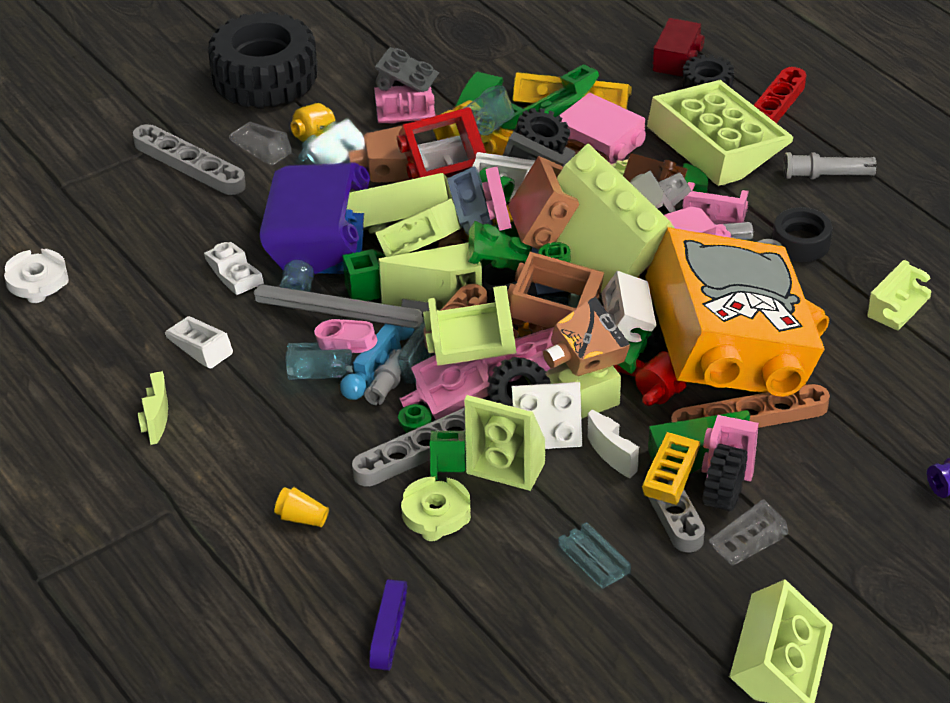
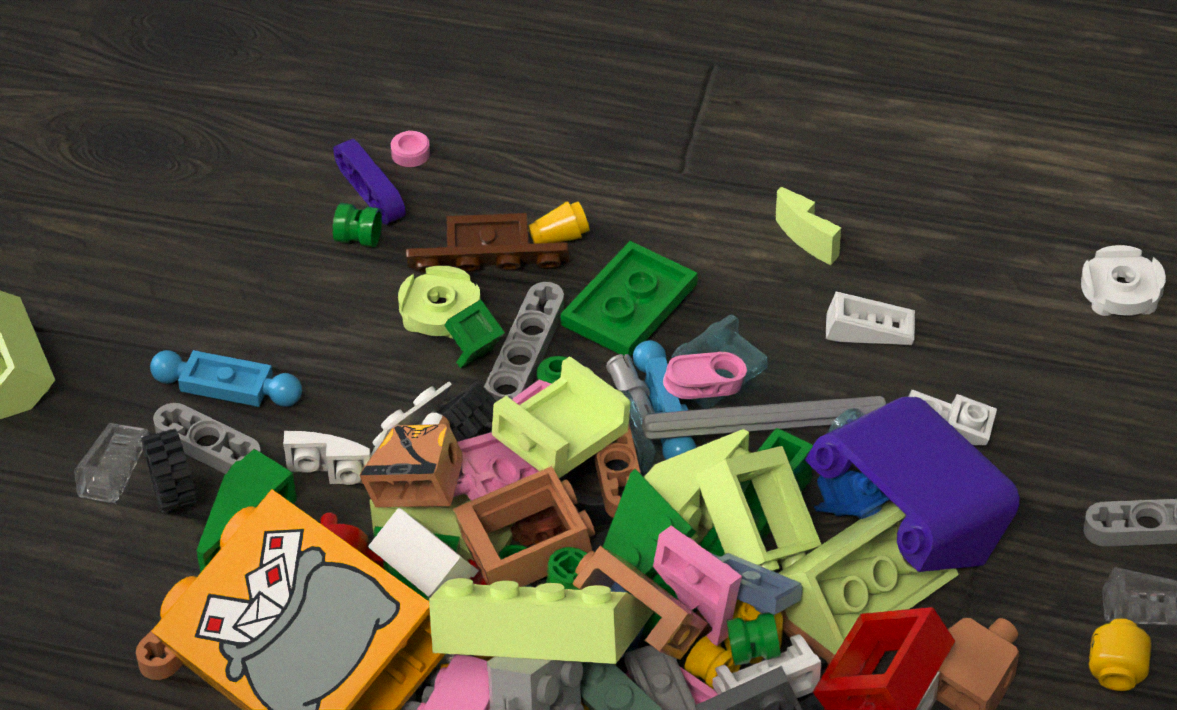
camera: 140 degrees right, 5 degrees up
clear light blue bracket [298,118,365,164] -> none
yellowish green slope [464,395,545,491] -> none
clear light blue tile [559,522,631,589] -> none
yellow slope [642,432,701,505] -> none
bright pink bracket [702,415,759,481] -> none
none -> dark azure plate [150,350,302,407]
none -> green wheel [333,203,382,247]
none -> bright pink tile [391,131,430,167]
none -> reddish brown bracket [406,213,569,273]
none -> green plate [560,241,698,356]

